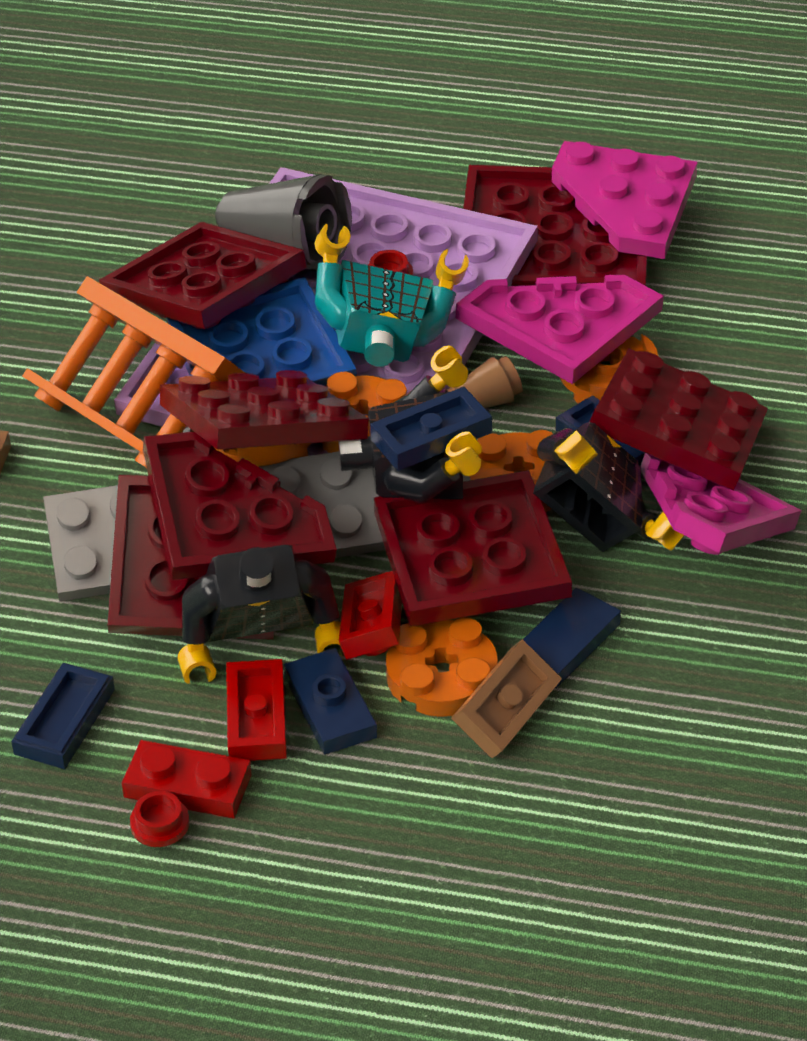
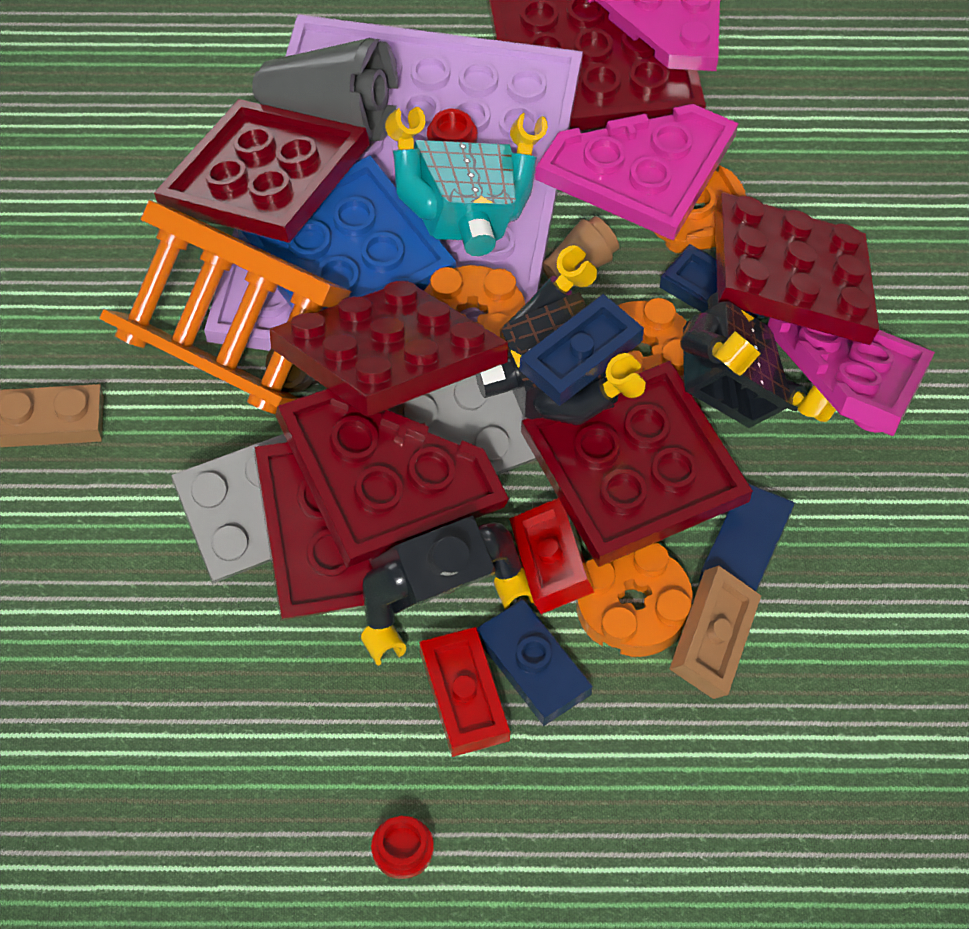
camera: 15 degrees left, 15 degrees up
dark blue tile [11,663,115,769] -> none
red plate [121,740,252,819] -> none

